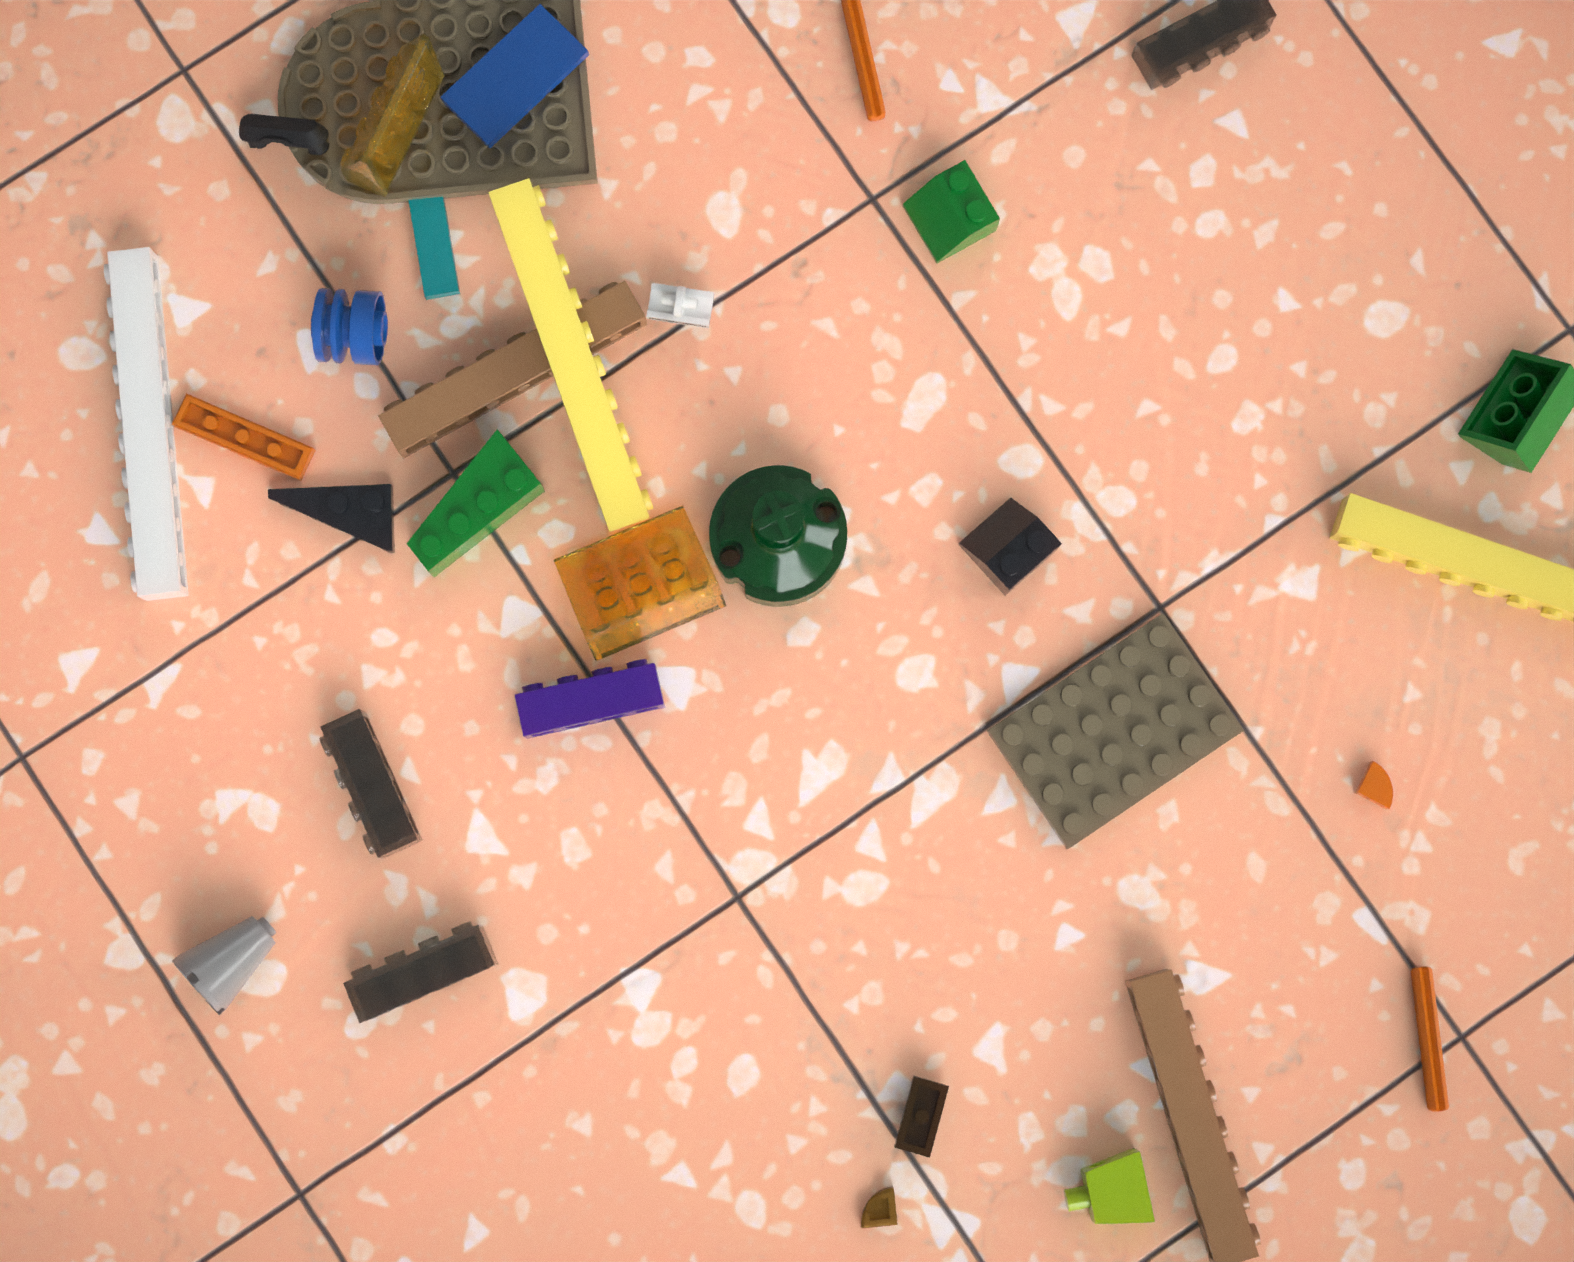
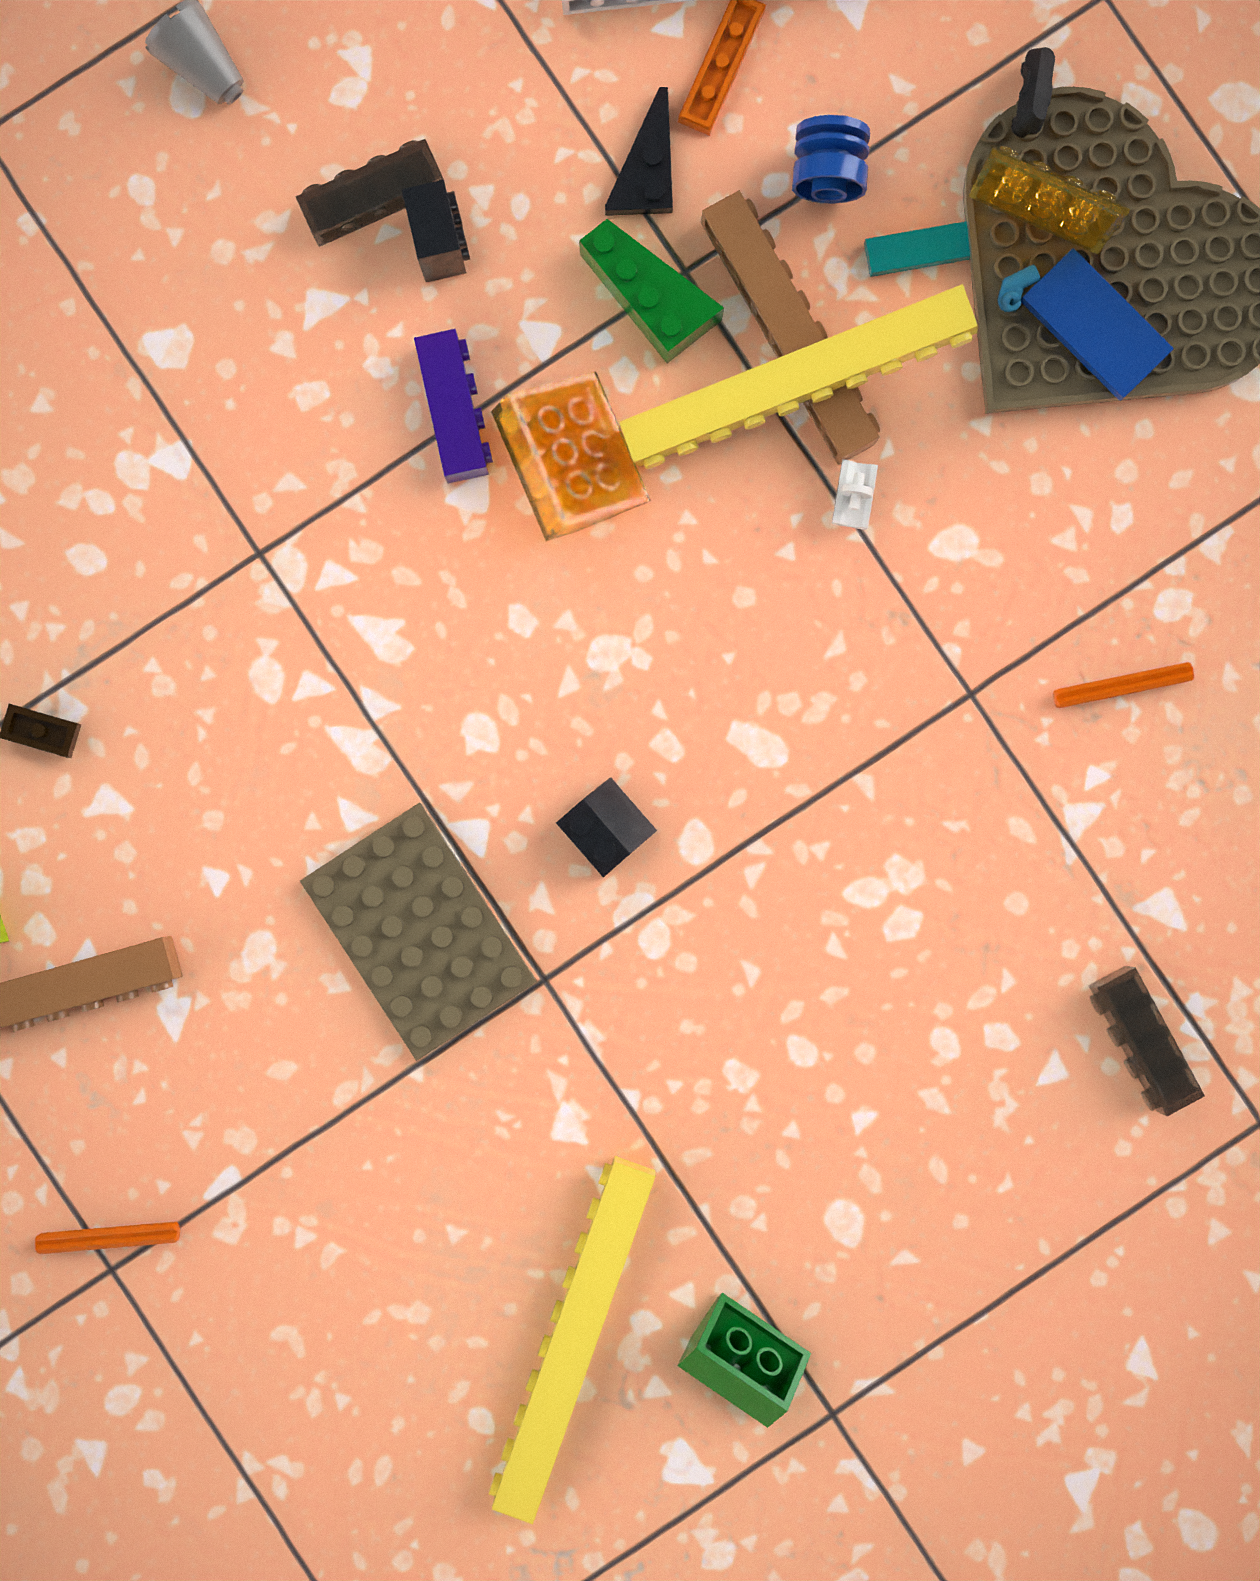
camera: 90 degrees right, 5 degrees up
clear smoke brick [343,921,499,1024] -> none
dark green piece [709,465,848,607] -> none
green slope [902,160,1000,264] -> none
orange tile [1355,761,1393,810] -> none
none -> black brick [401,179,471,282]
none -> dark azure arm [997,264,1040,312]

